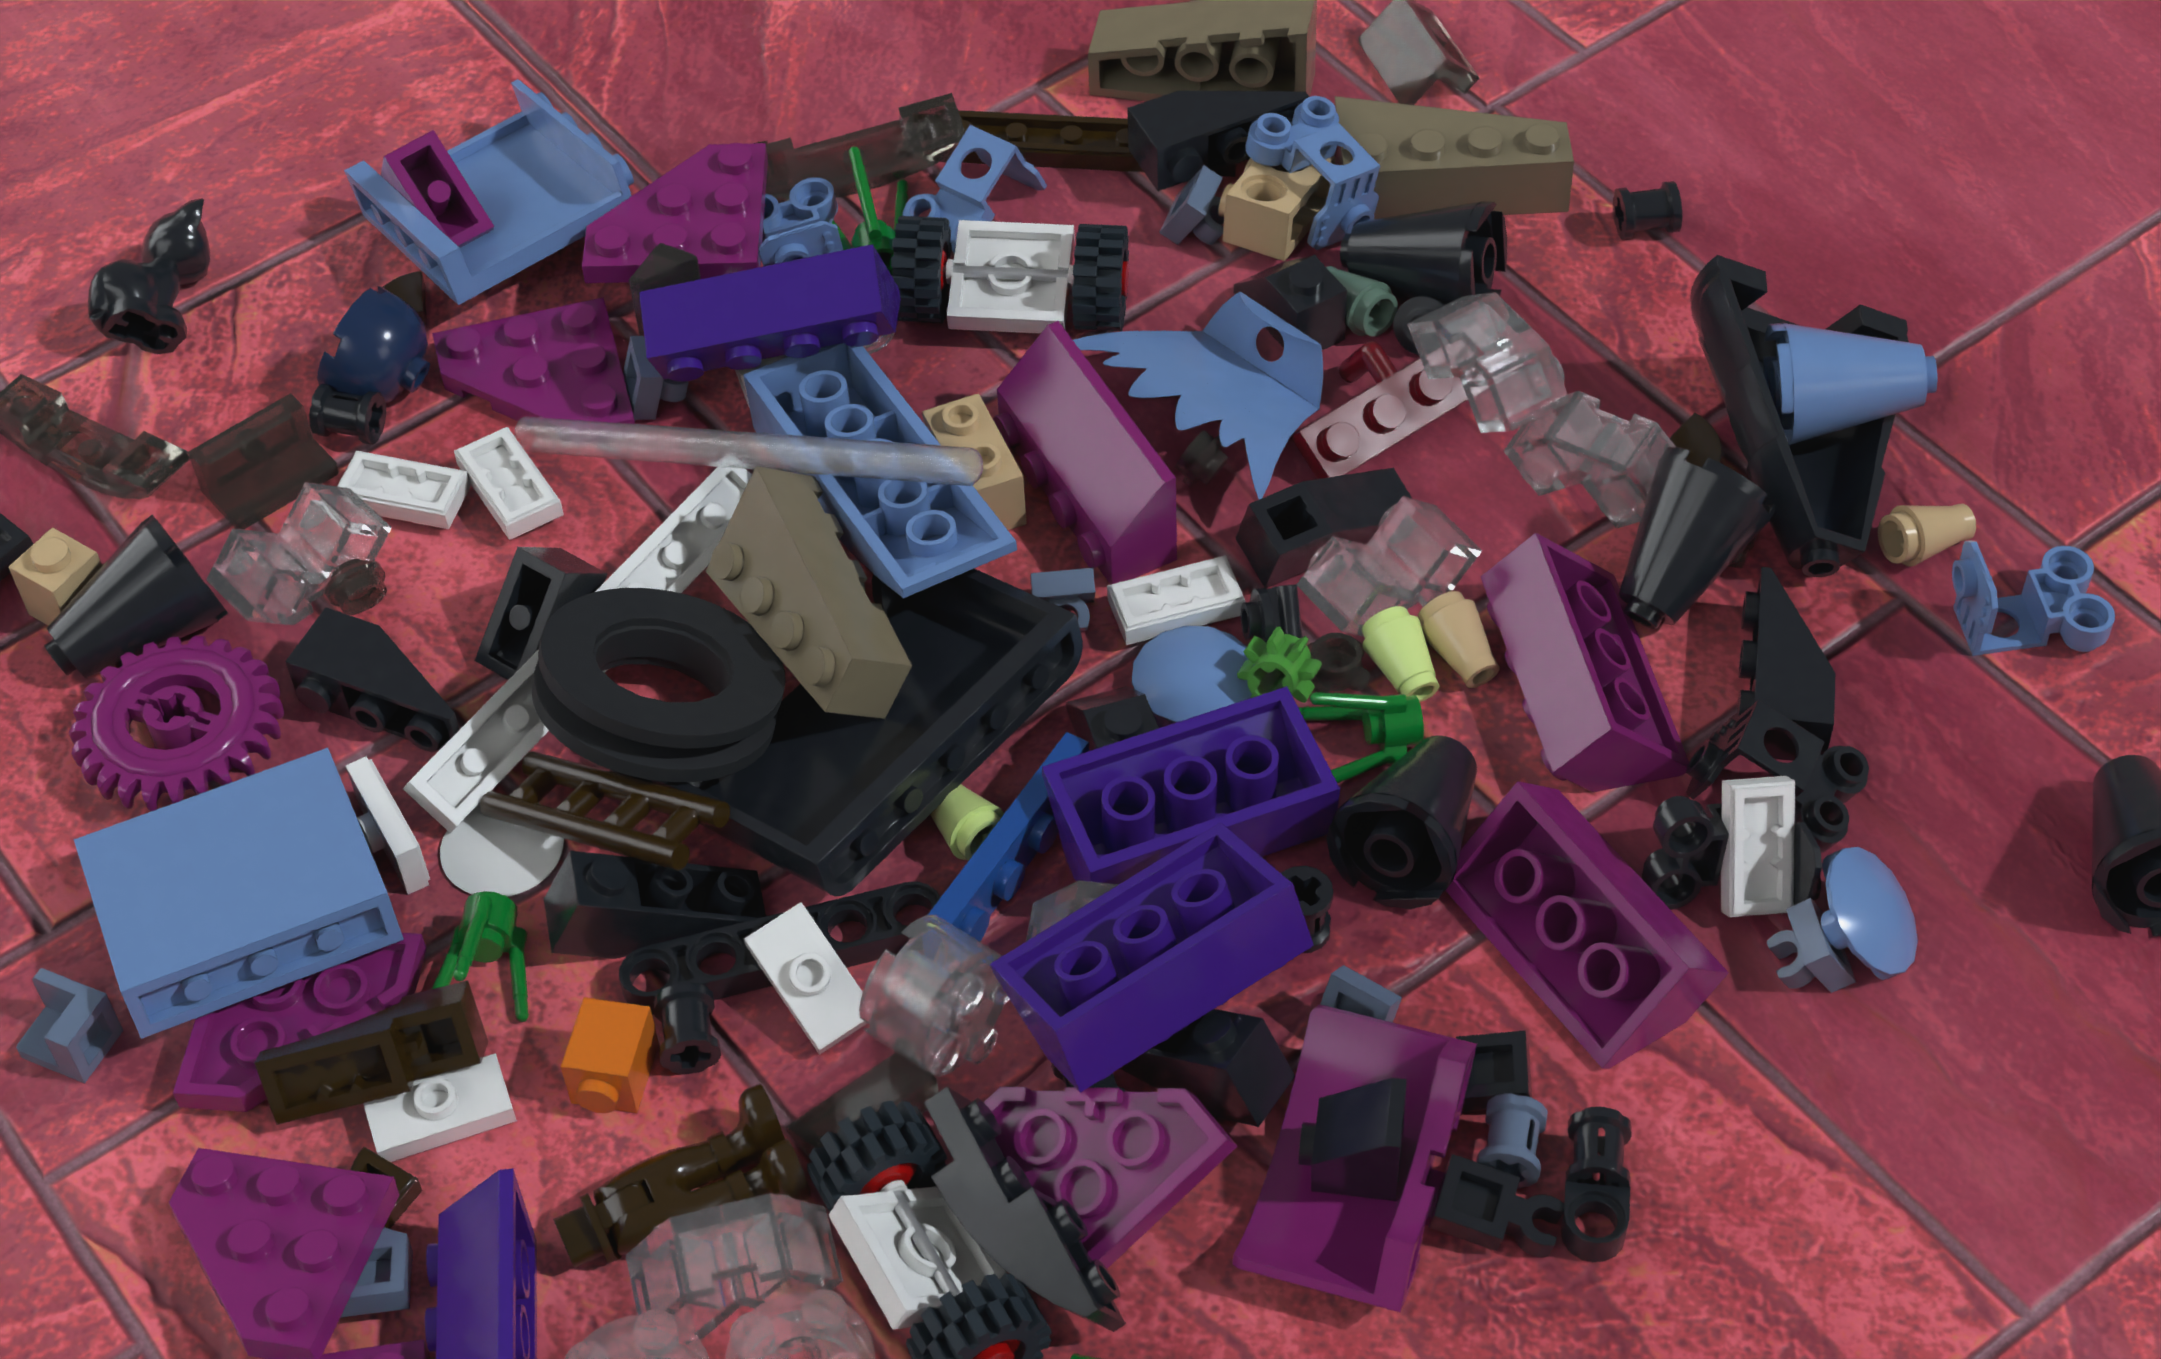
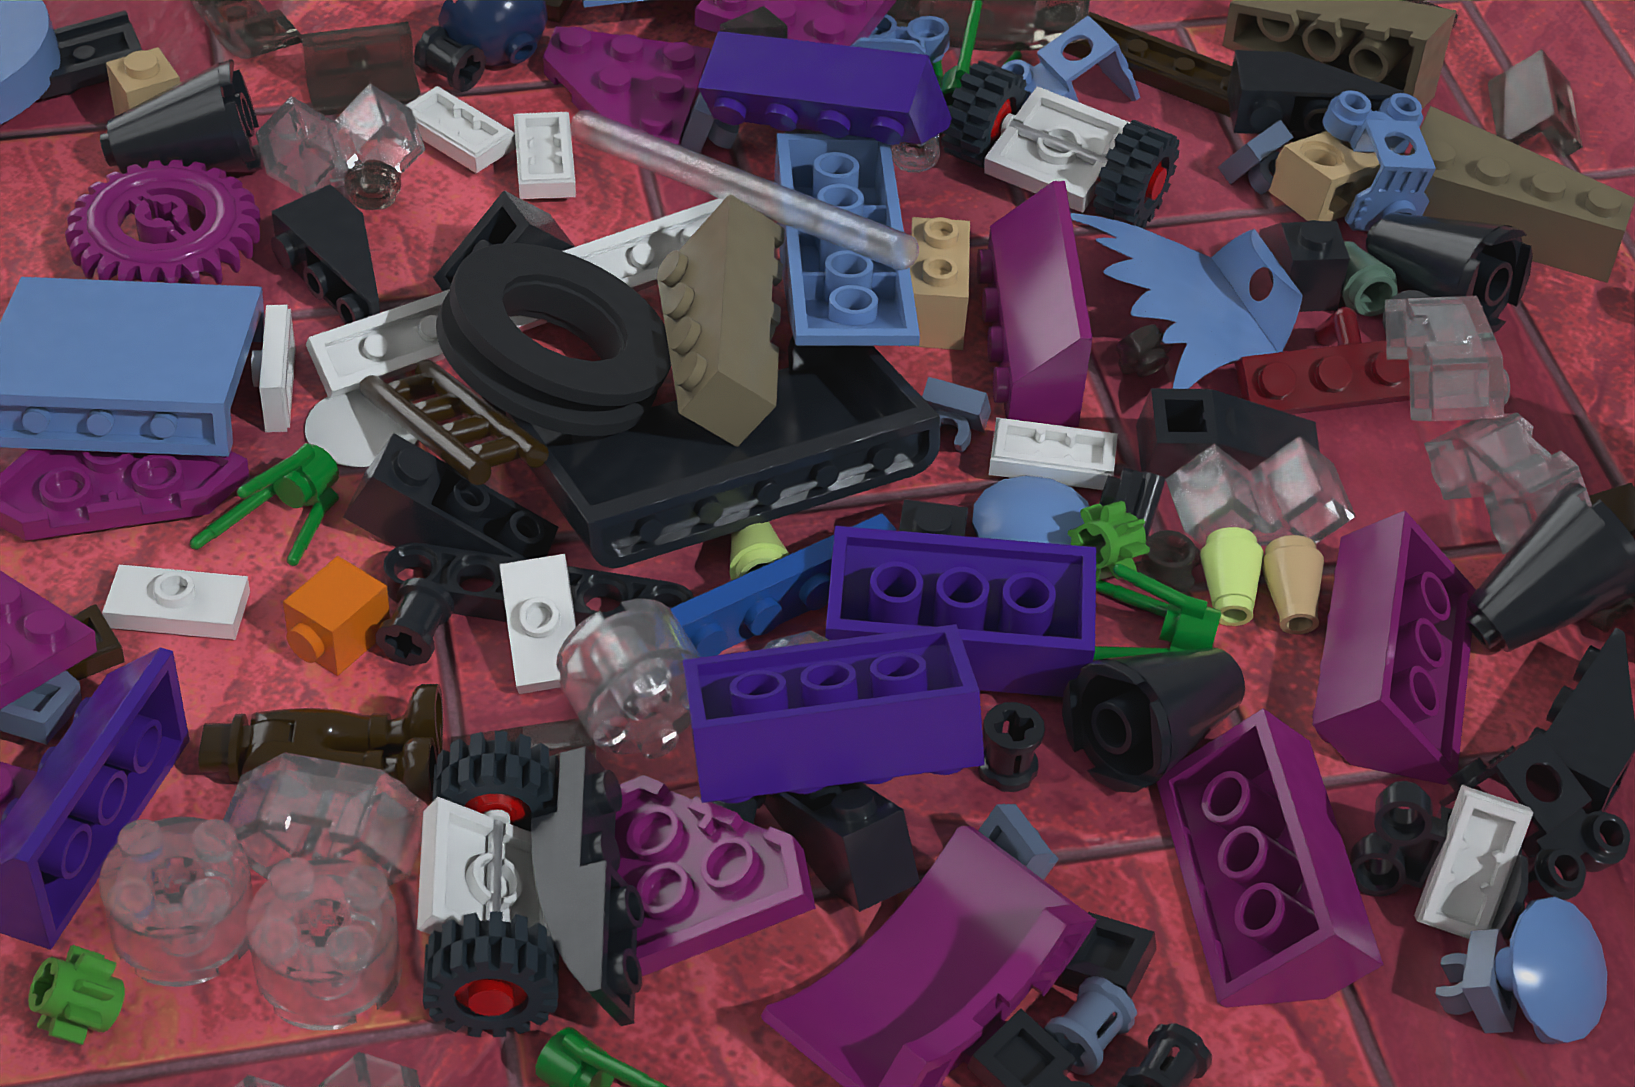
camera: 20 degrees right, 5 degrees down
dark brown slope [255,980,488,1125] -> none
black slope [1298,1078,1407,1201] -> none

